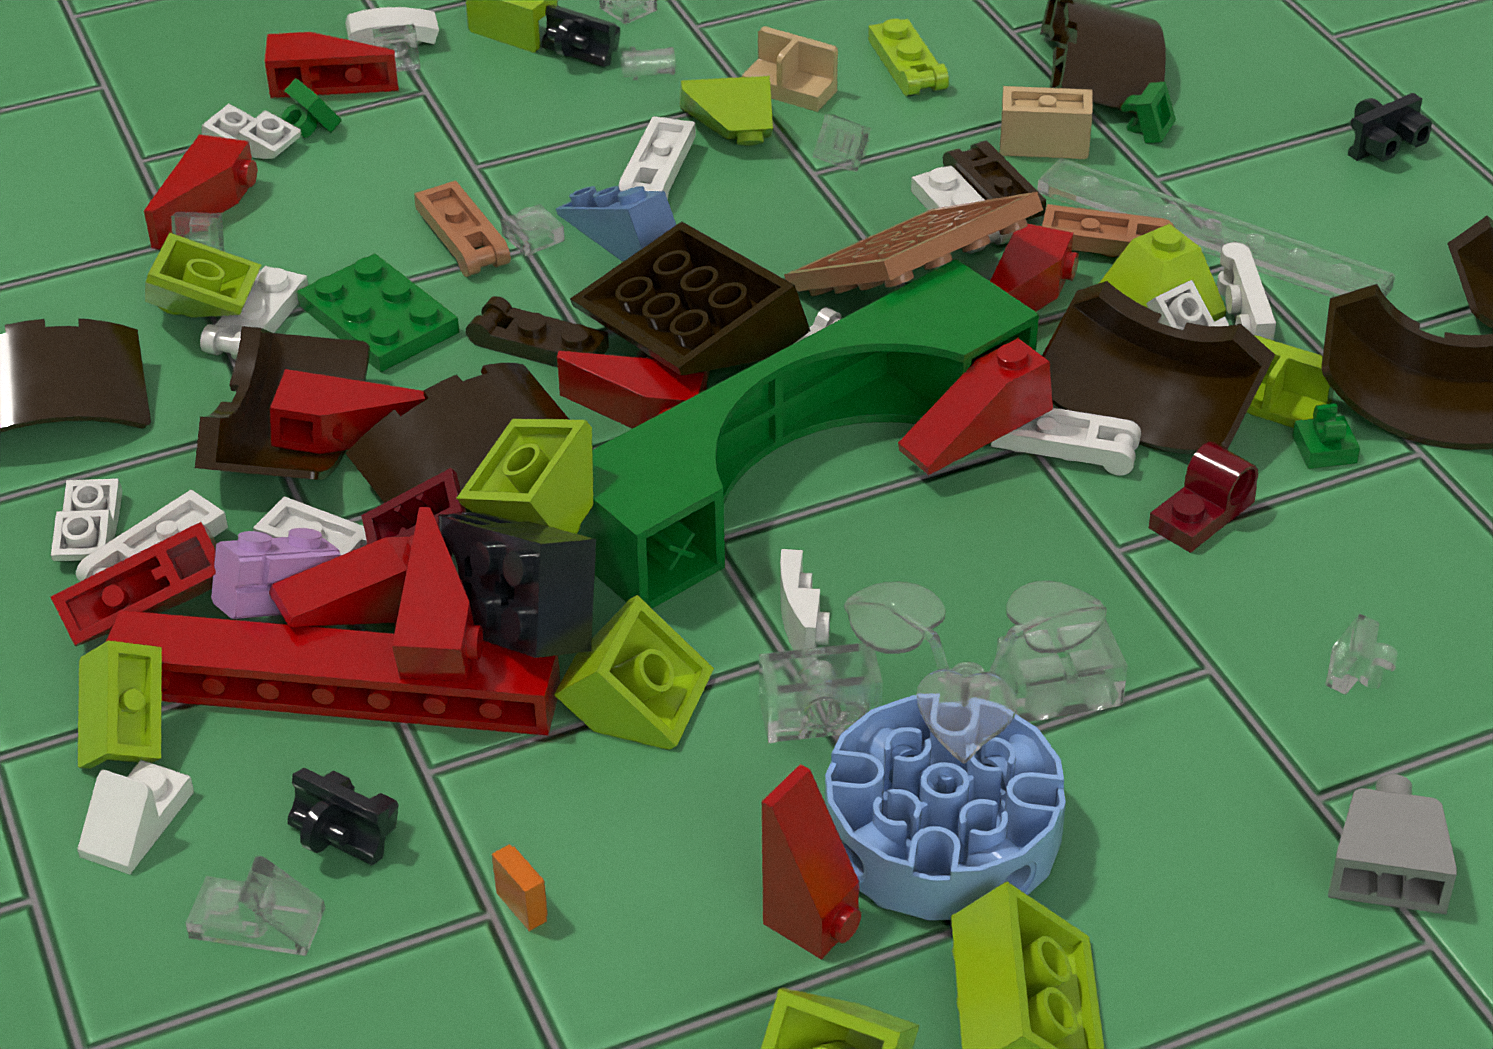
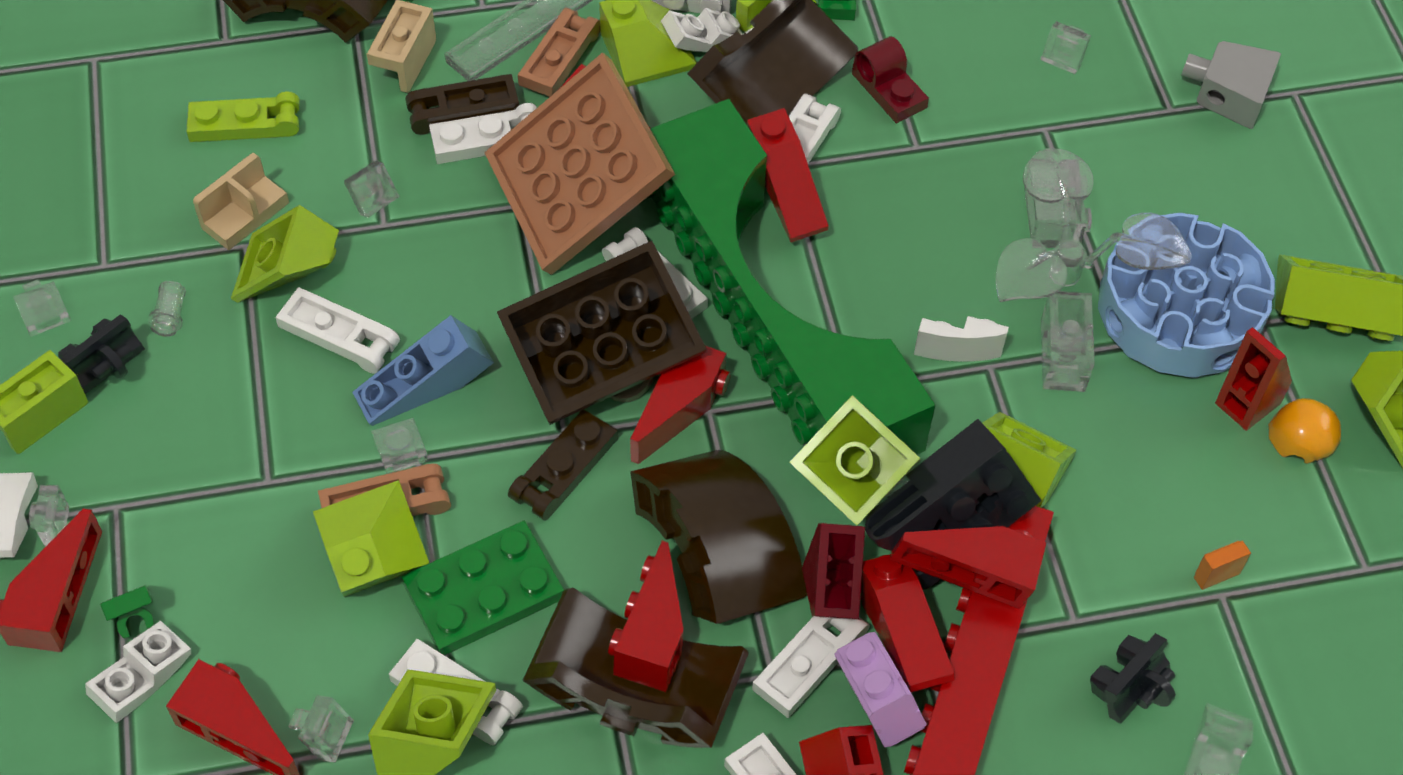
camera: 80 degrees left, 15 degrees up
none -> lime slope [313,480,429,597]
none -> light orange hair [1268,398,1341,464]

